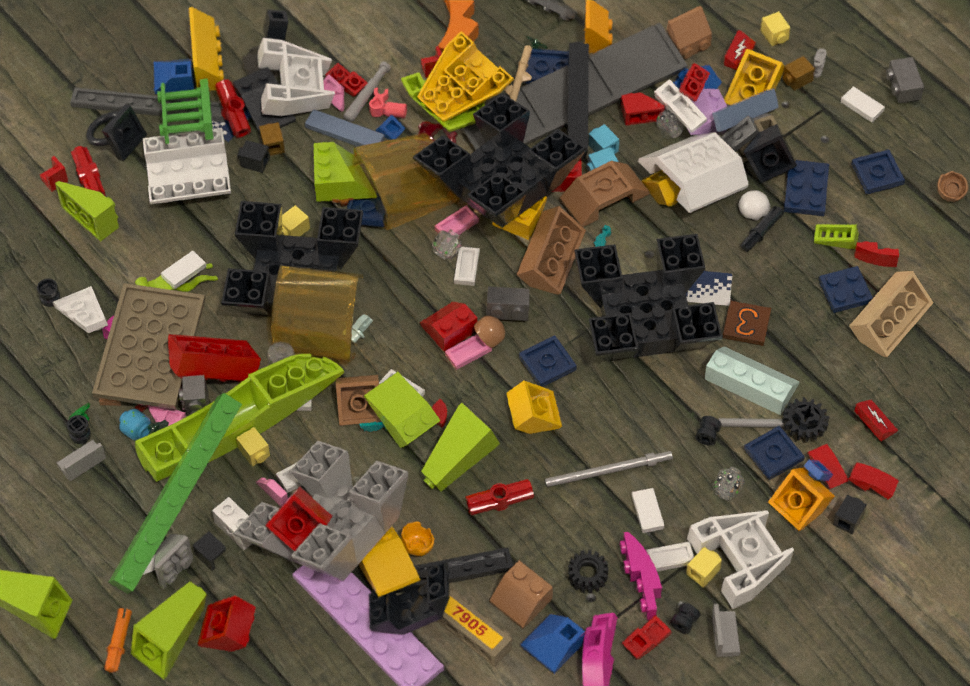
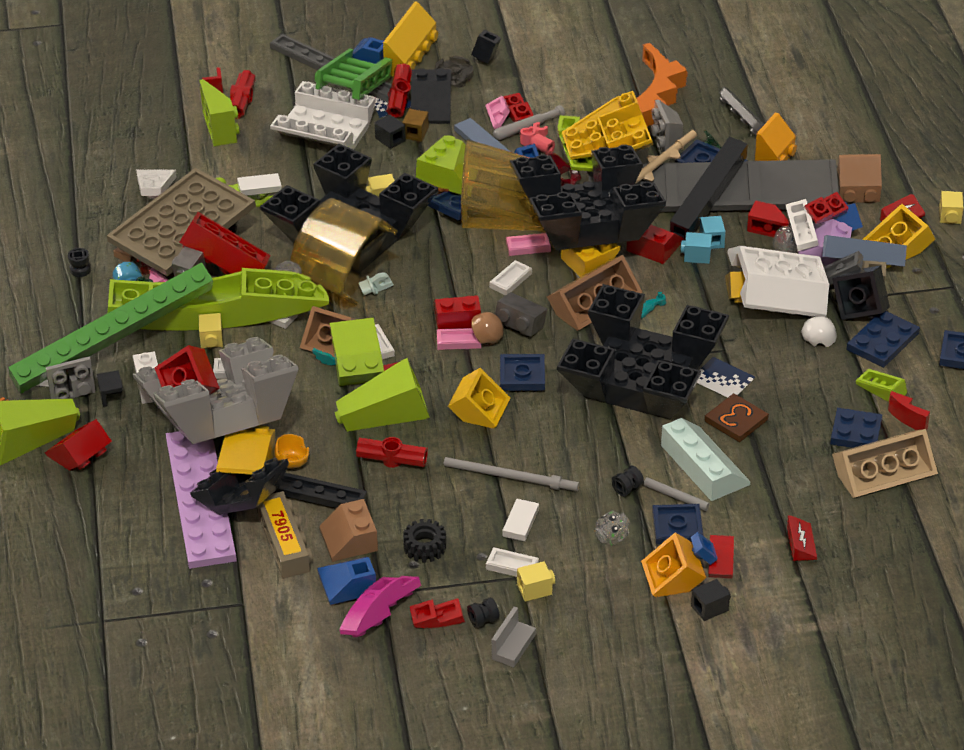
camera: 30 degrees right, 15 degrees down
black wheel [37,278,61,307] -> none
light grey panel [57,440,106,481] -> none
green plant [68,402,91,420] -> none
black tile [86,104,147,161] -> none
white wedge [258,38,335,116] -> none
clear head [432,229,462,260] -> none
medium nougat slope [560,161,649,227] -> none
dark pink slope [620,532,662,620] -> none
white wedge [687,511,794,609] -> none
black axle [740,206,784,252] -> none
black gear [782,397,830,442] -> none
pearl gold brick [783,56,815,91] -> none
red slope [848,462,899,500] -> none
none -> light grey slope [651,99,683,152]

